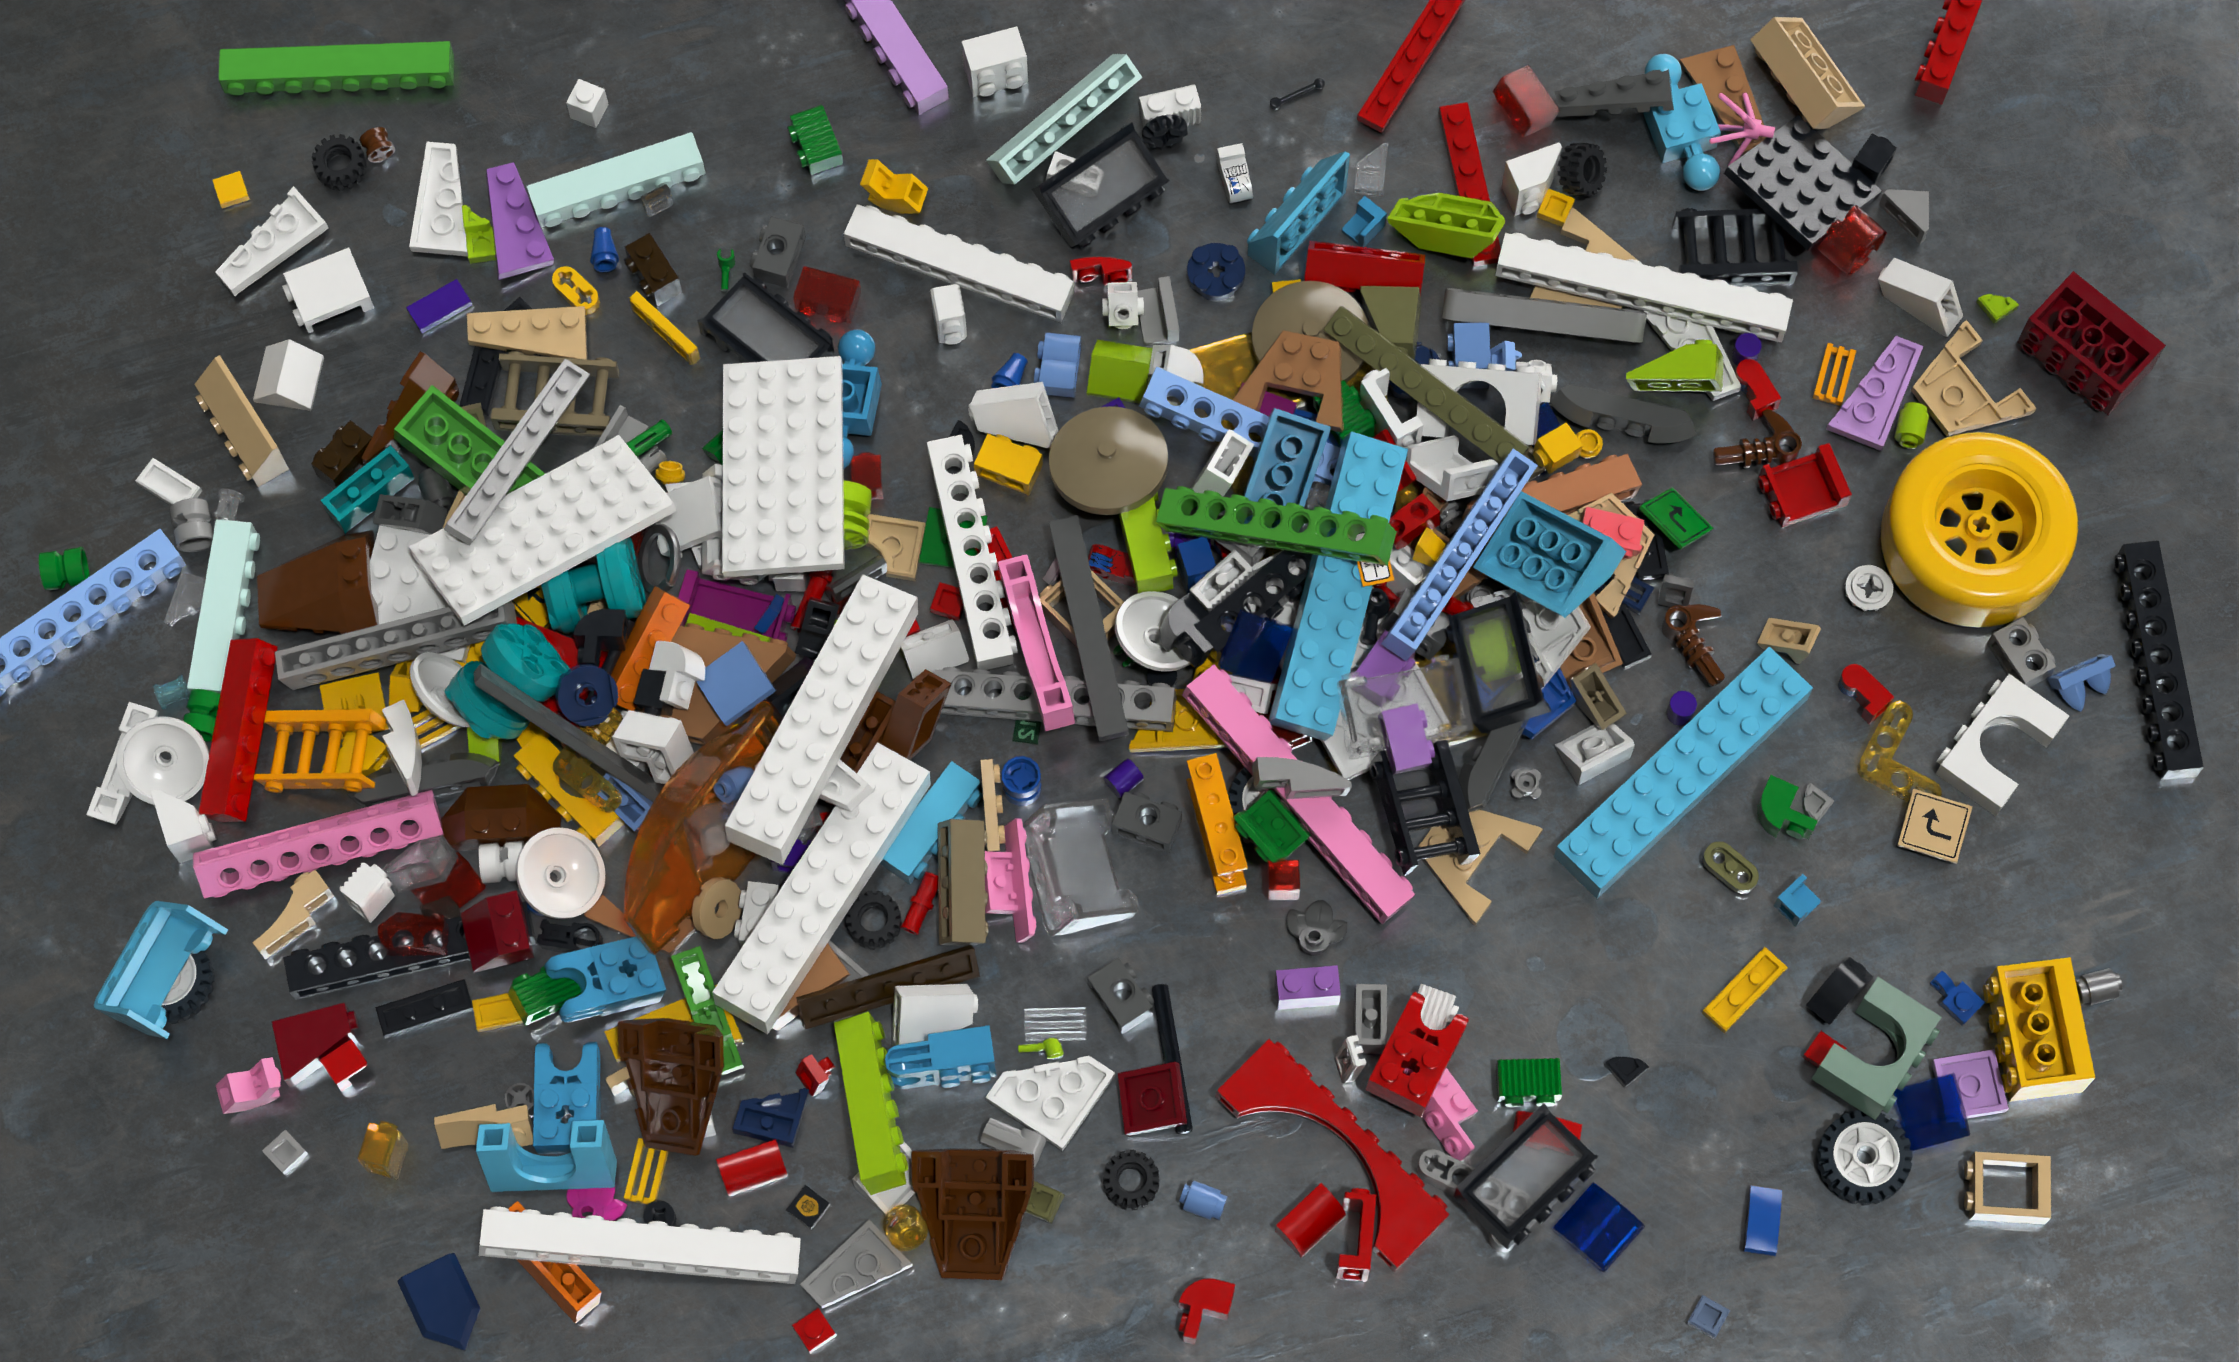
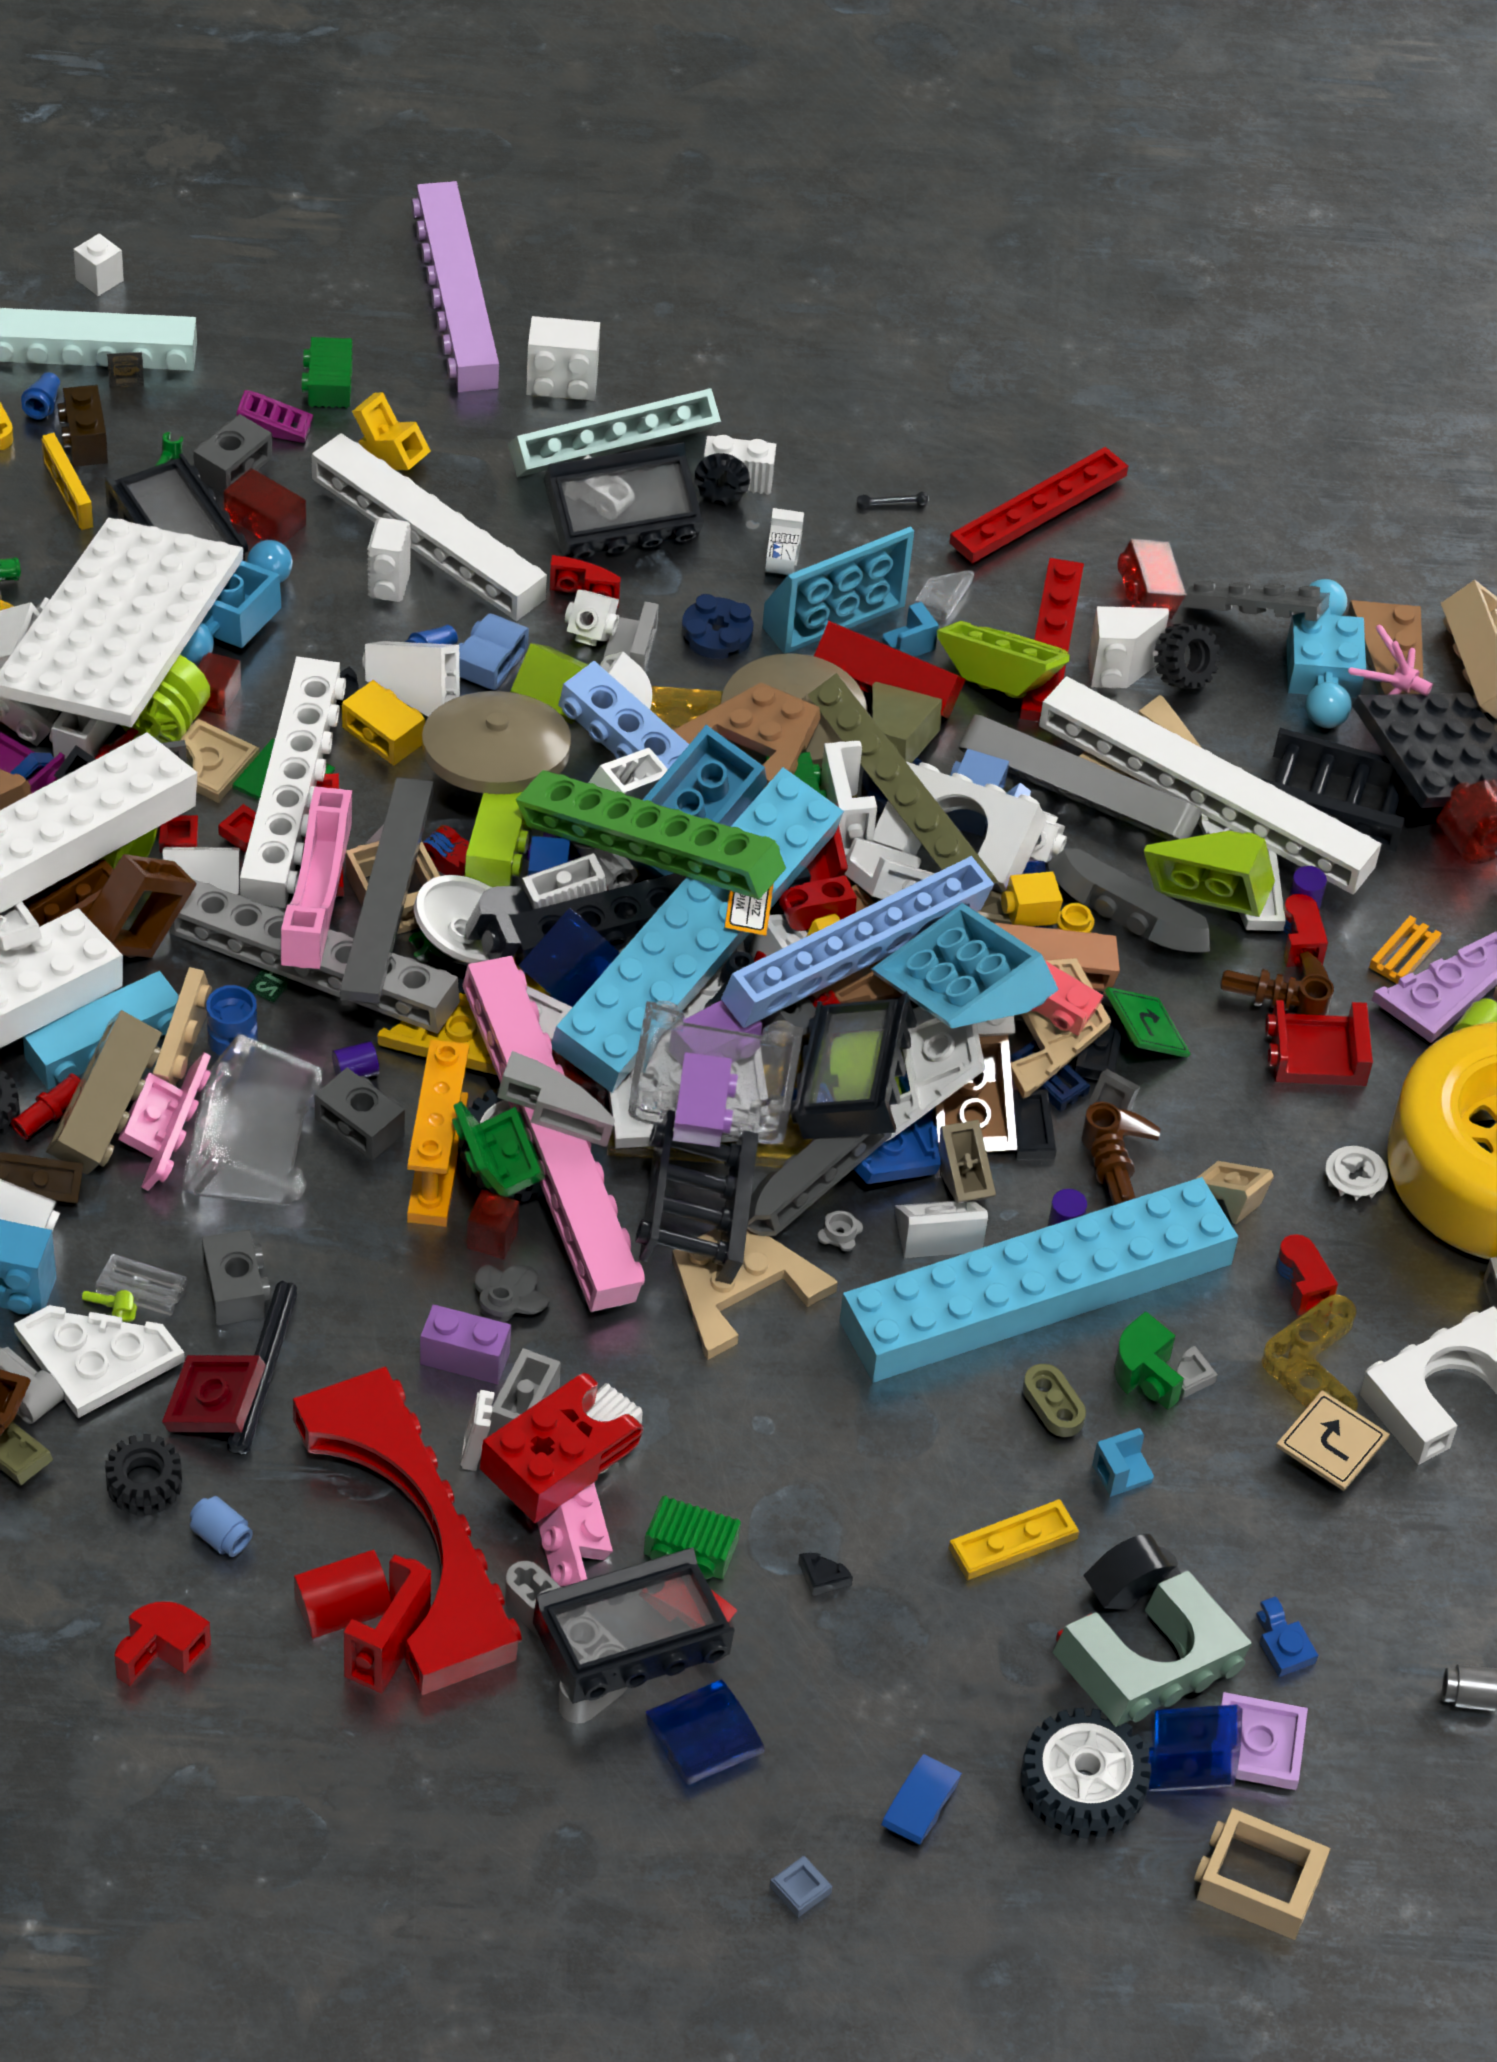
camera: 15 degrees right, 20 degrees down
yellow tile [1537,188,1575,227] -> none
yellow brick [1983,957,2096,1102] -> none
none -> magenta slope [237,390,313,443]

